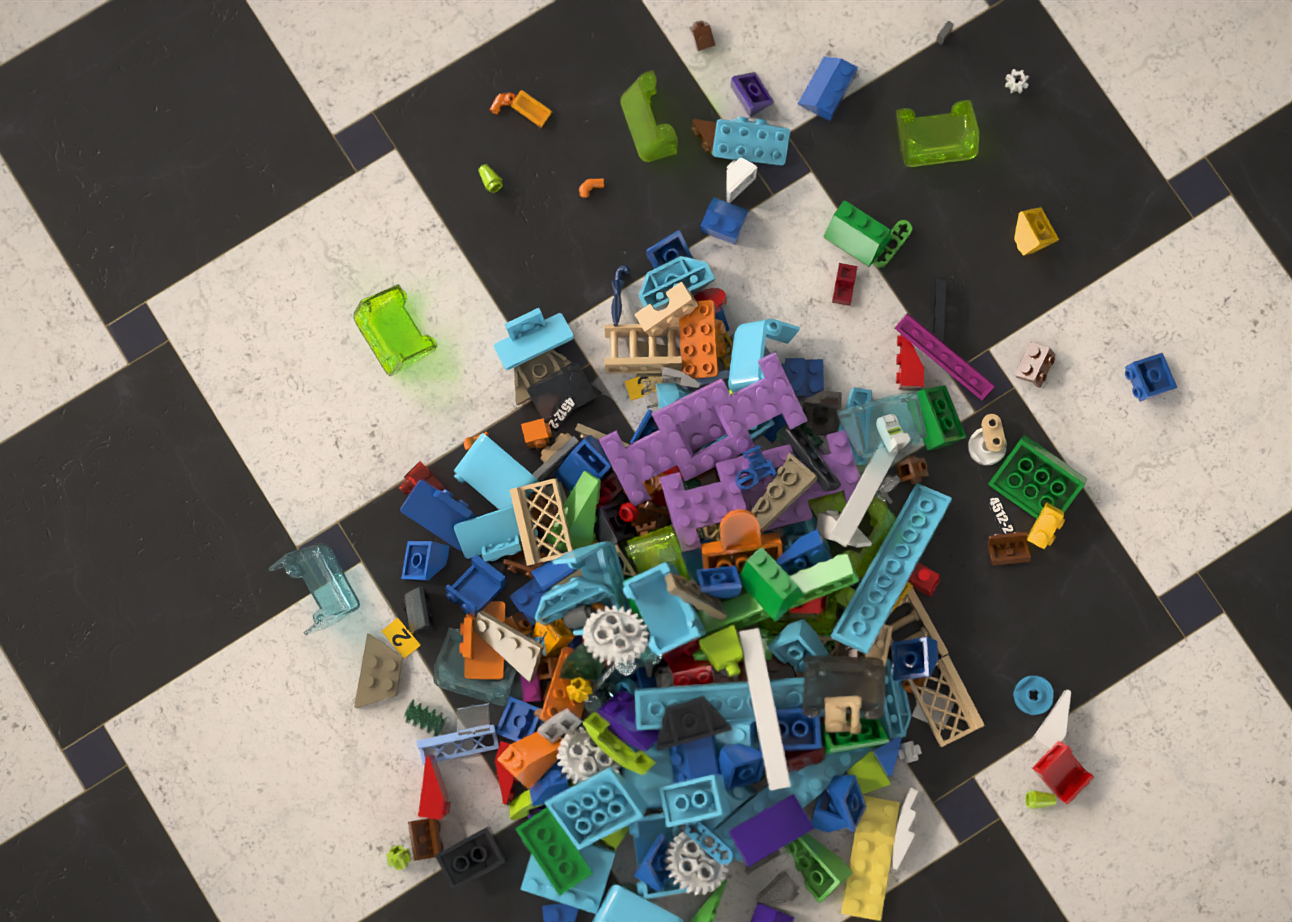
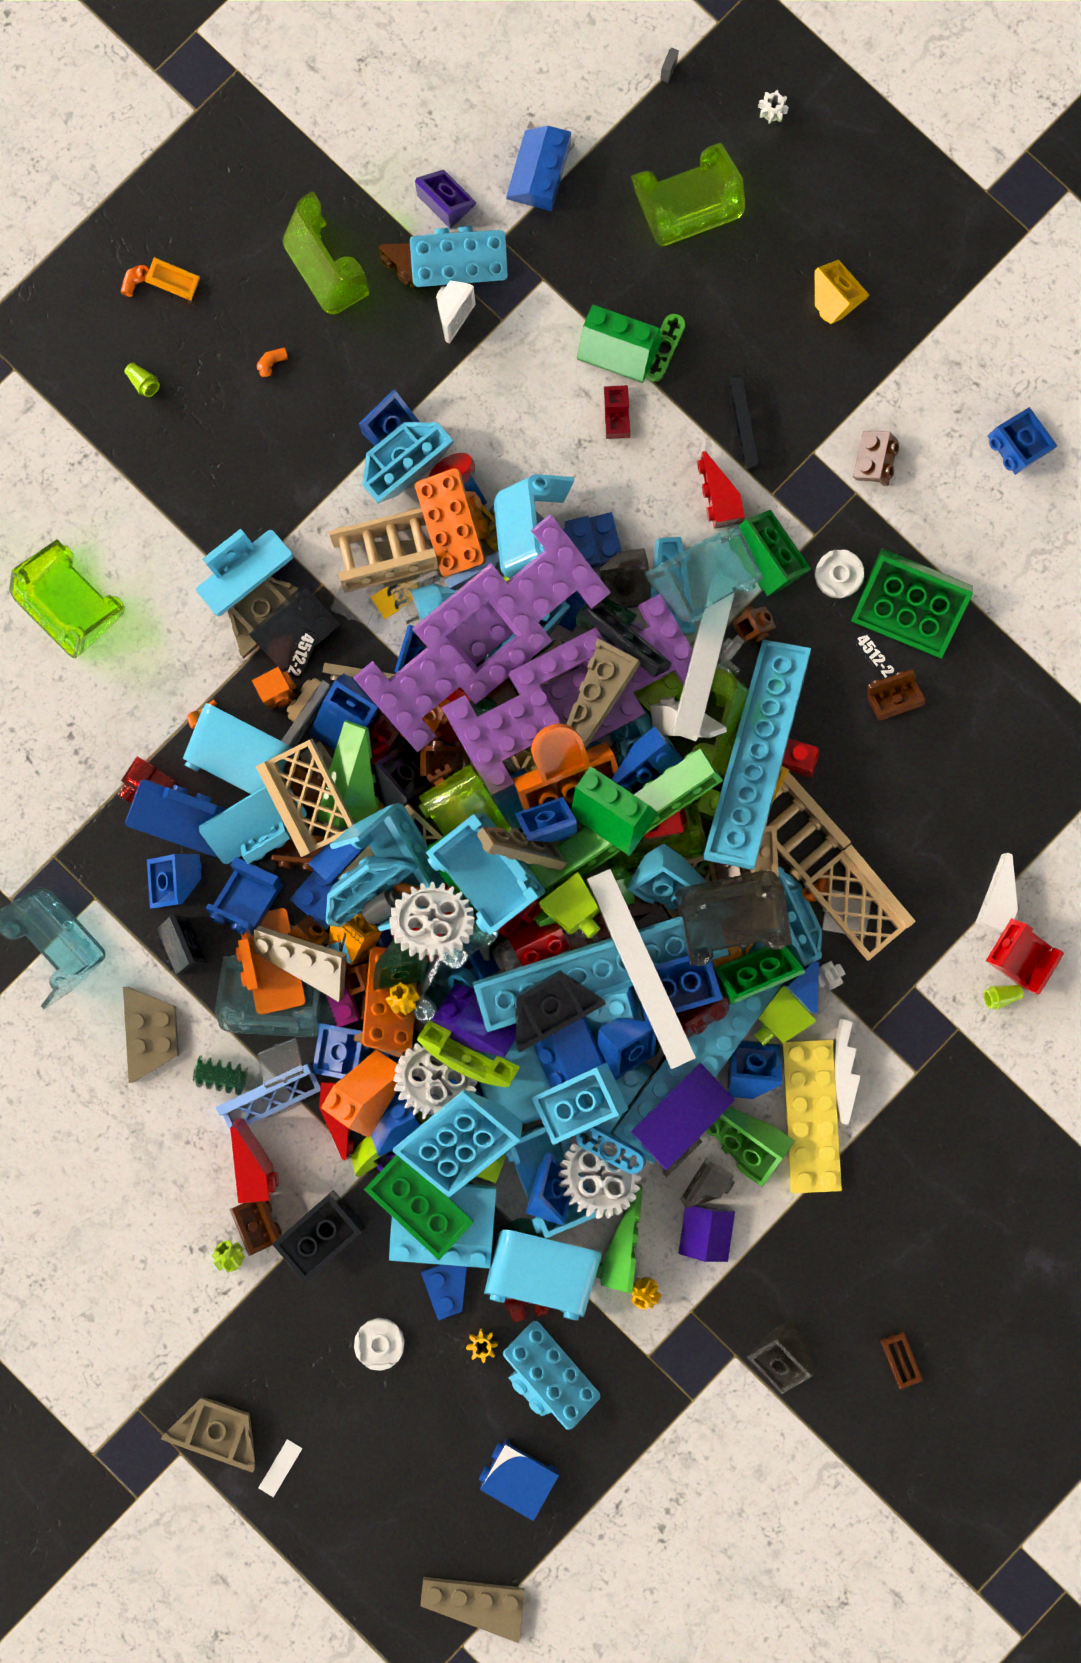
camera: 15 degrees left, 5 degrees up
yellow sticker [381,617,421,659] -> none
light grey slope [538,709,582,744] -> none
dark blue piece [611,265,630,327] -> none
red plate [619,503,639,522] -> none
tan arch [635,282,699,338] -> none
light grey slope [662,367,700,389] -> none
reddish brown bracket [689,20,716,51] -> none
blue slope [700,198,749,245] -> none
blue piece [735,445,776,490] -> none
tan plate [825,696,862,734] -> none
blue slope [827,775,867,832] -> none
white leg [876,414,911,453] -> none
blue slope [891,637,938,681] -> none
magenta plate [894,313,995,400] -> none
tan plate [981,414,1006,453] -> none
dark azure plate [1013,676,1053,715] -> none
yellow brick [1027,503,1065,549] -> none

